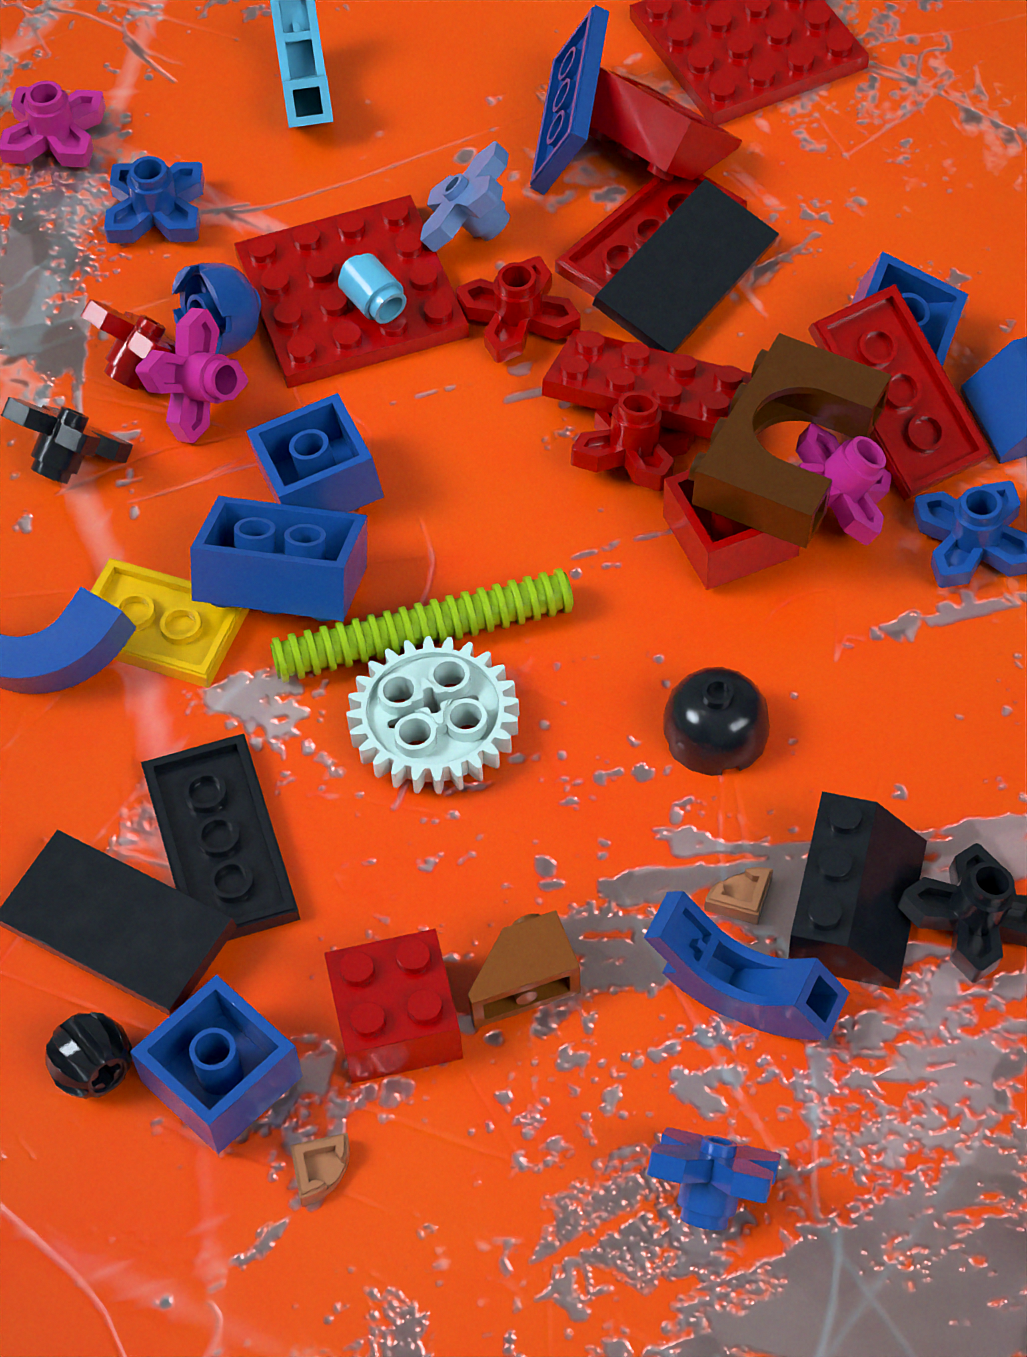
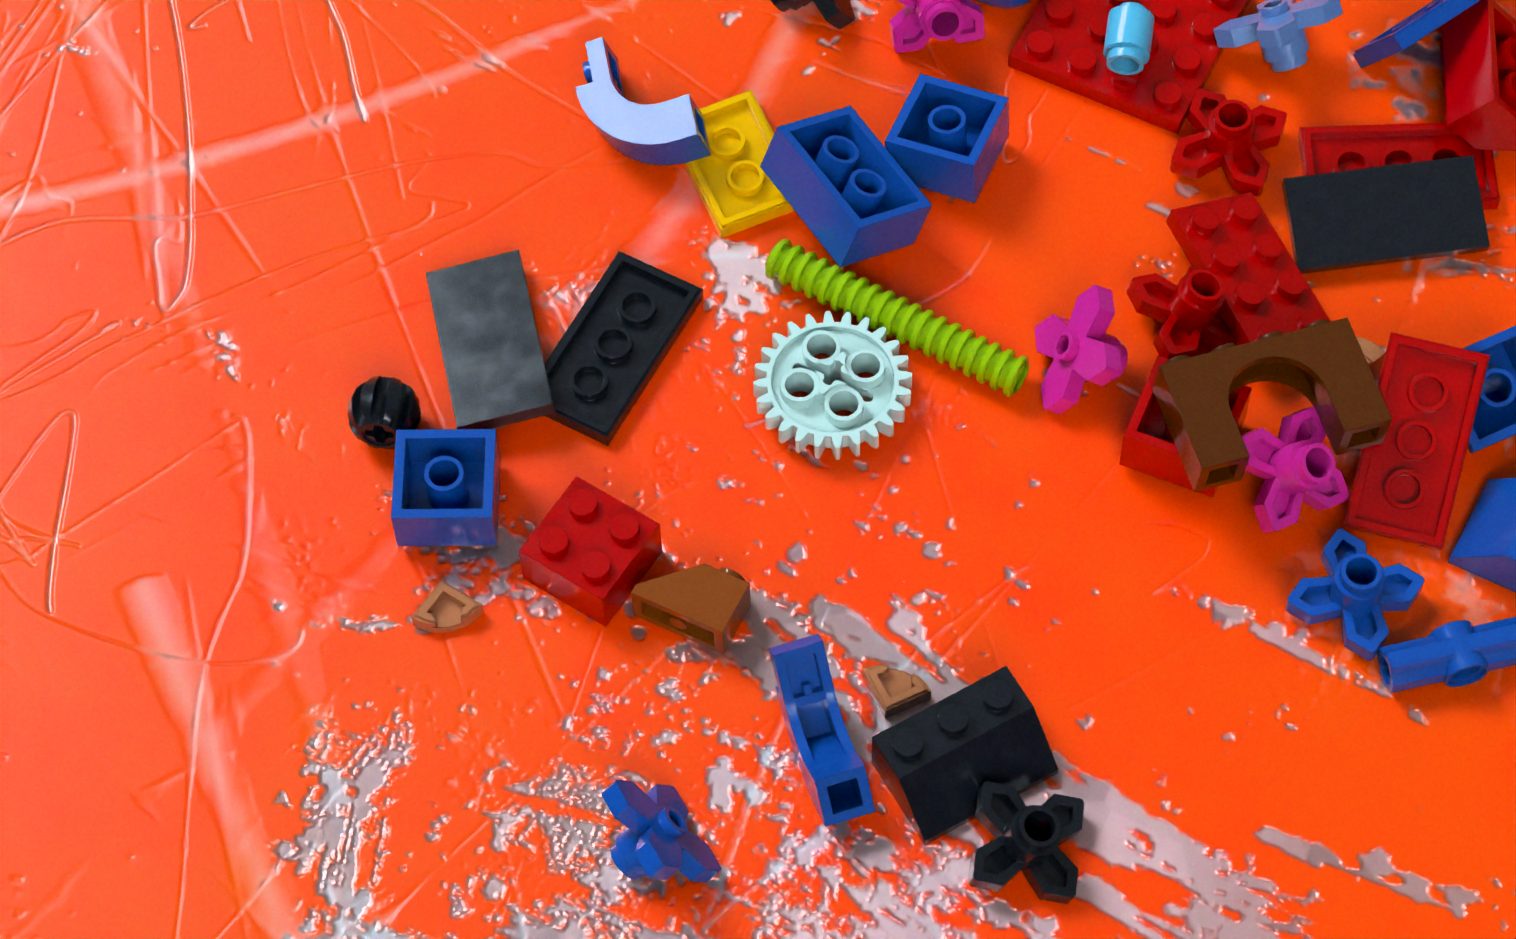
camera: 45 degrees right, 5 degrees up
black cylinder [663,667,770,776] -> none
none -> dark pink plant [1035,285,1128,414]

